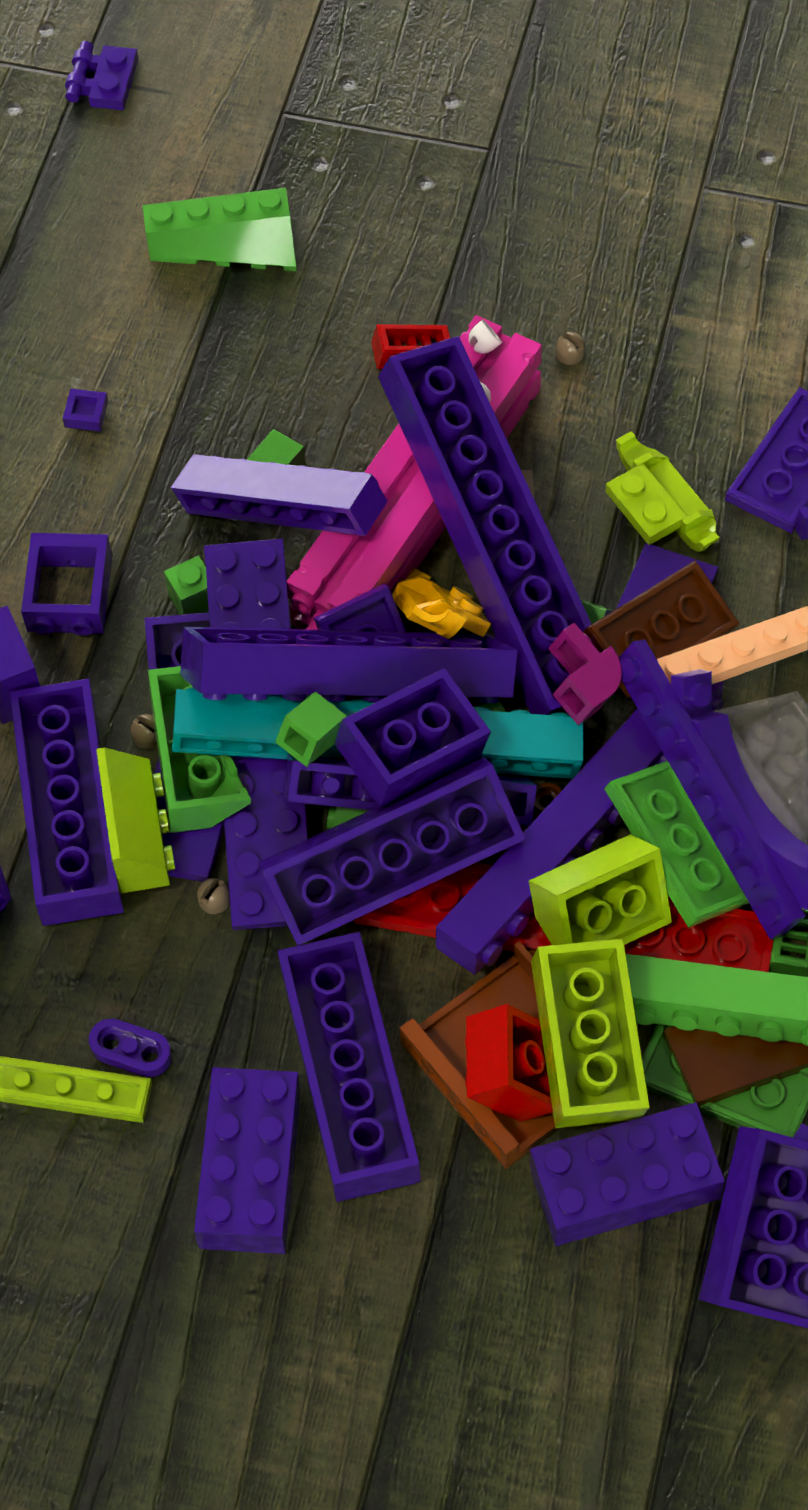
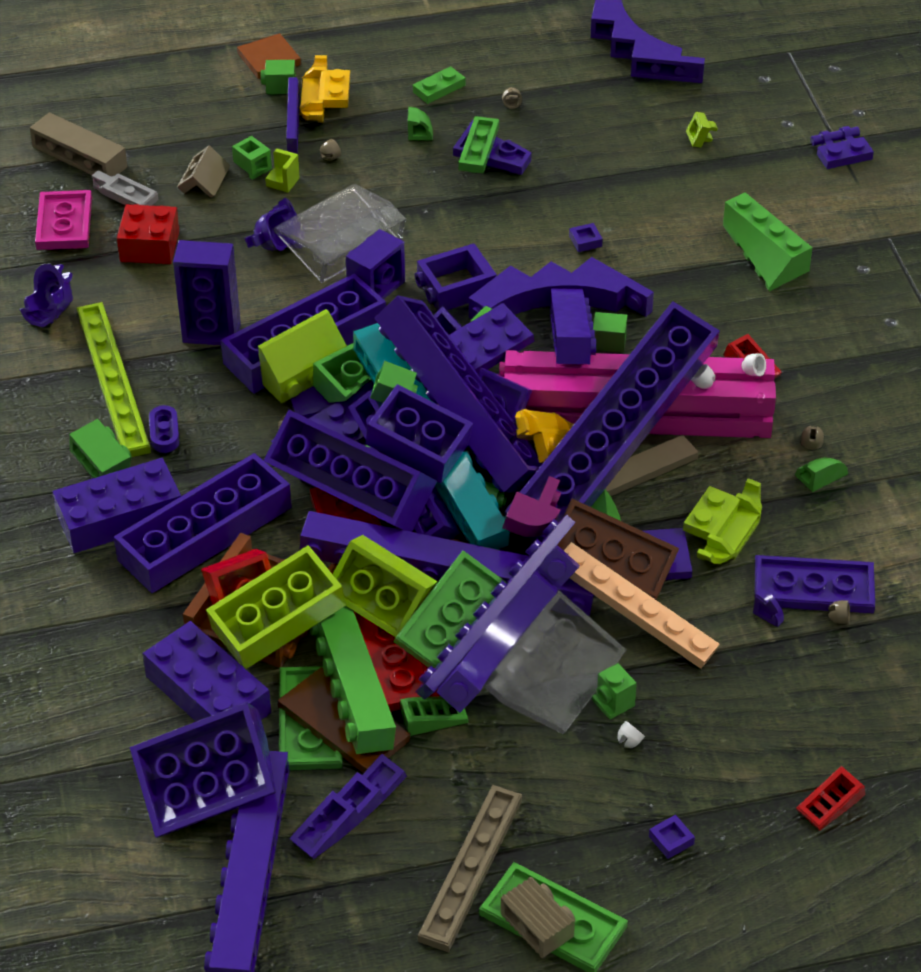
camera: 60 degrees right, 15 degrees down
none -> bright green brick [69,419,132,478]
none -> dark purple arch [469,257,654,319]
none -> bright green brick [795,457,848,492]

